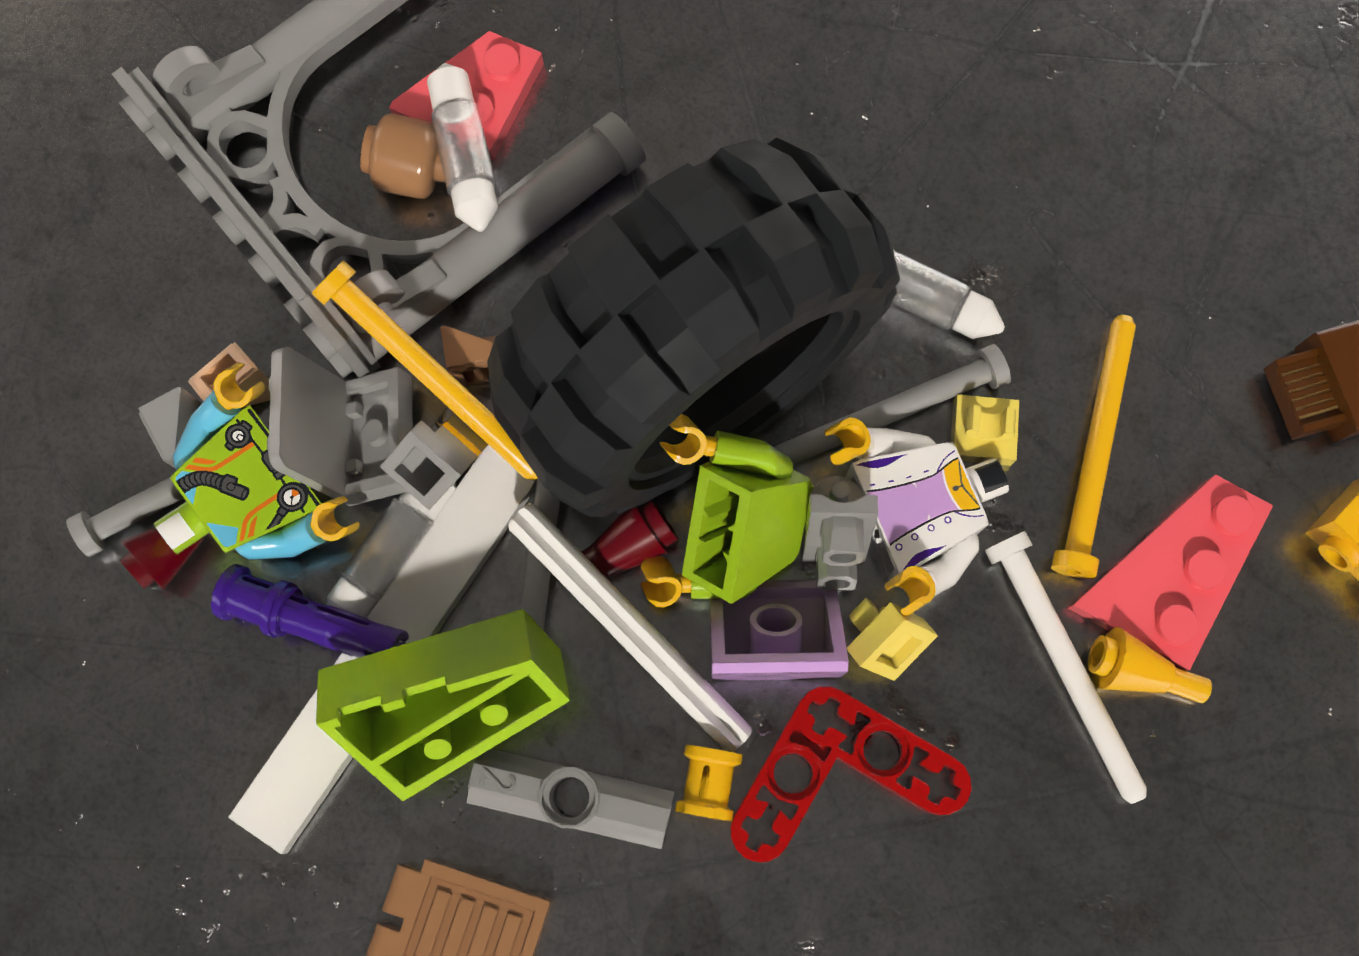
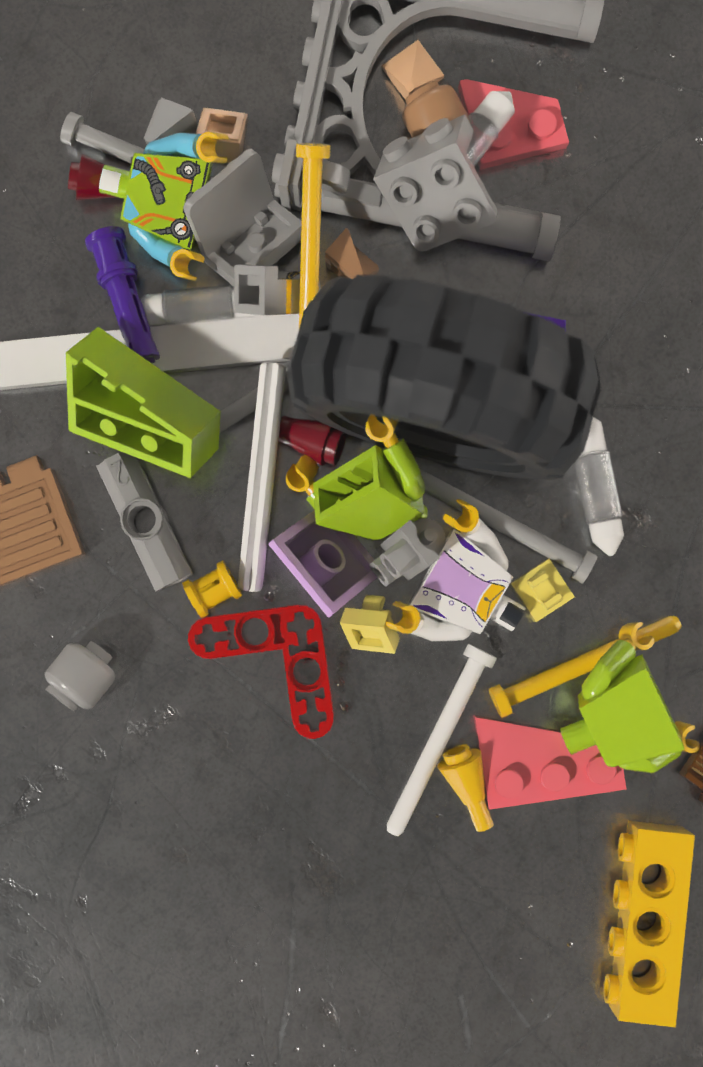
camera: 45 degrees right, 10 degrees up
none -> light grey bracket [373,114,498,251]
none -> light nougat slope [382,40,444,99]
none -> lime torso [560,622,700,773]

